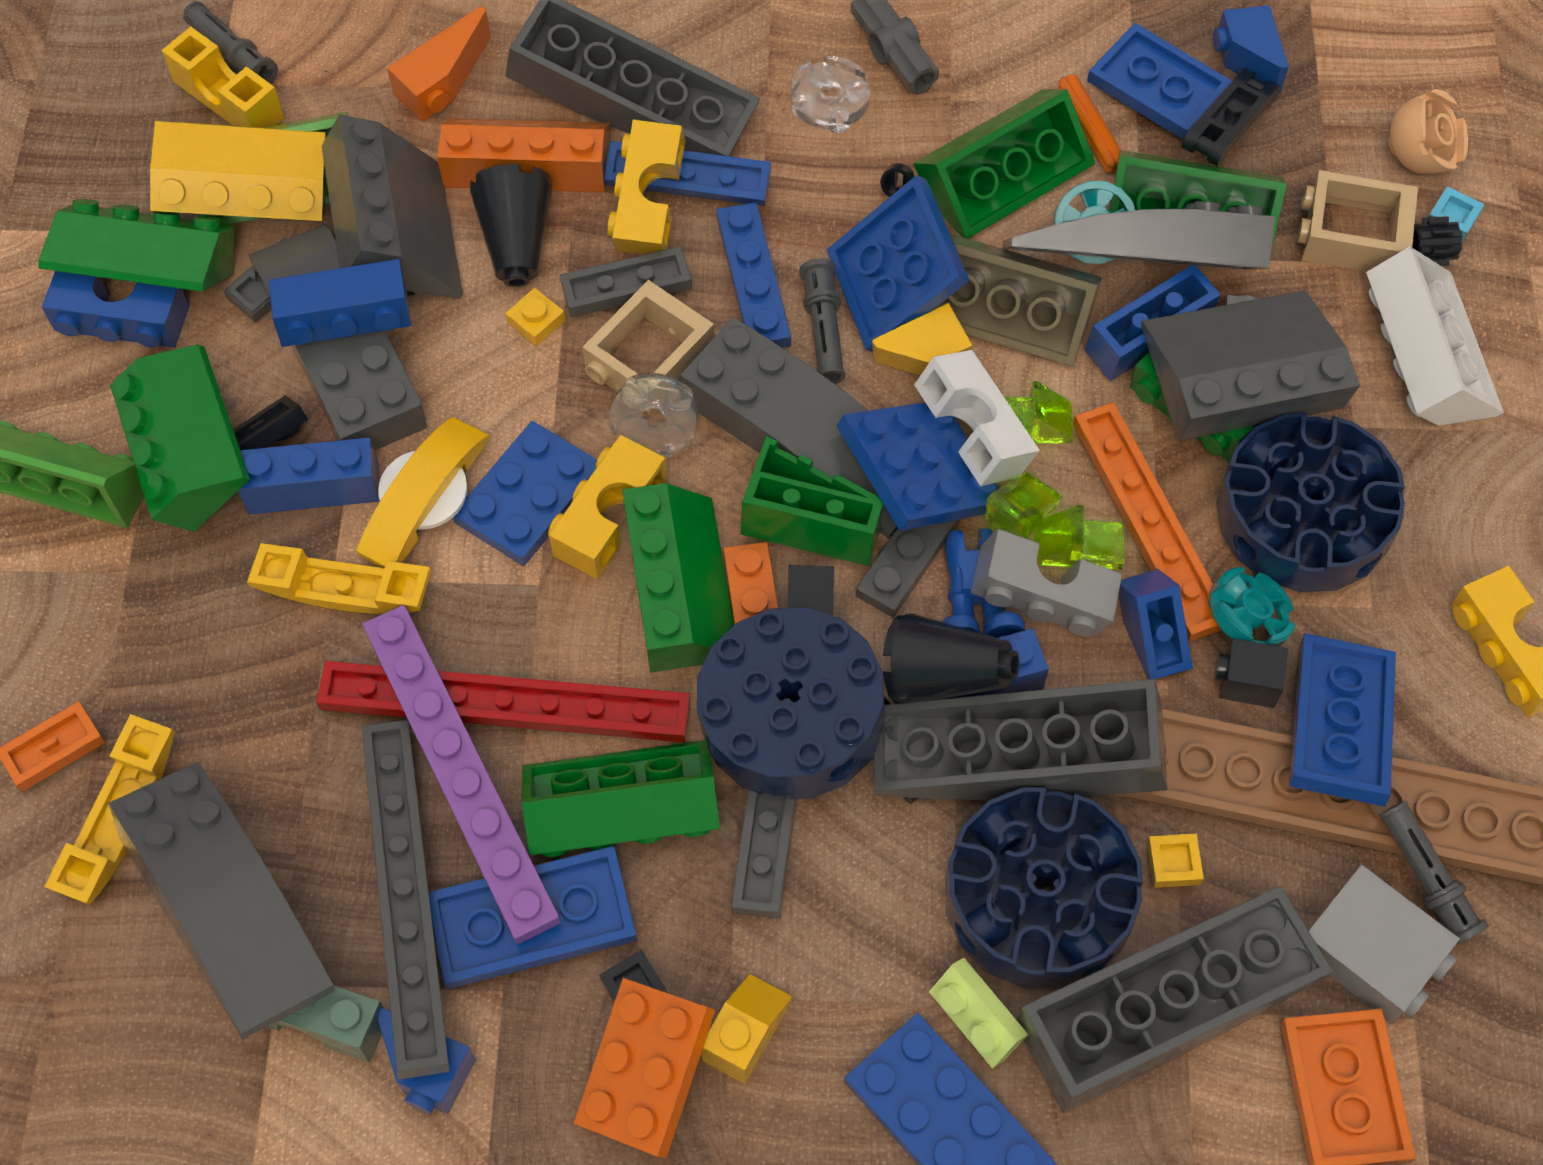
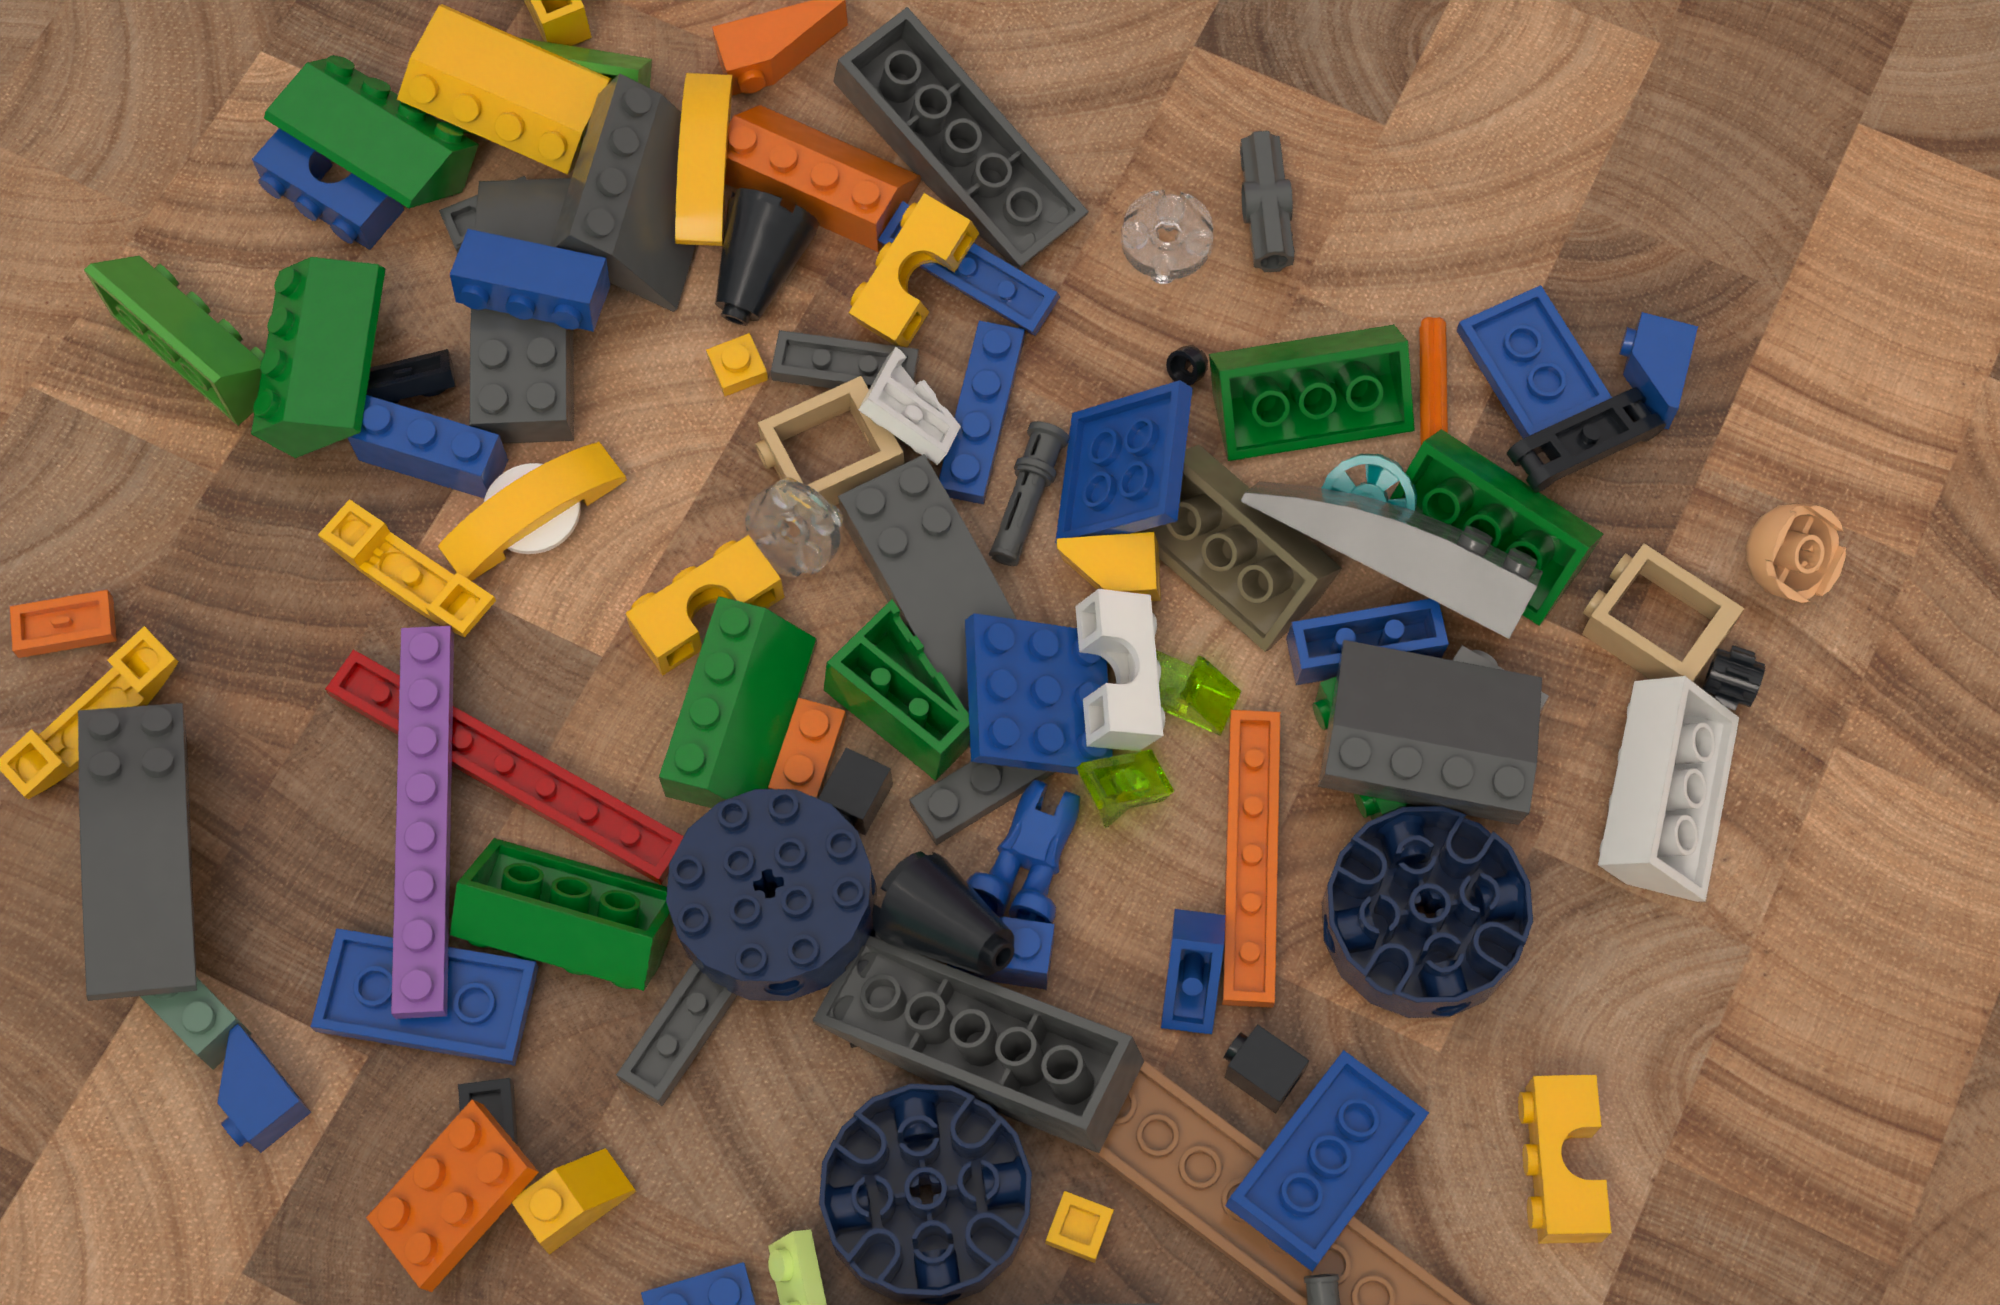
camera: 25 degrees right, 5 degrees up
dark grey plate [361,720,449,1080] -> none
blue plate [453,421,597,567] -> none
light grey arch [971,529,1122,637] -> none
clear neon green slope [1033,505,1125,570] -> none
teal piece [1209,567,1295,647] -> none
medium azure plate [1428,186,1485,243] -> none
none -> yellow slope [675,73,733,246]
none -> white wing [858,347,961,465]

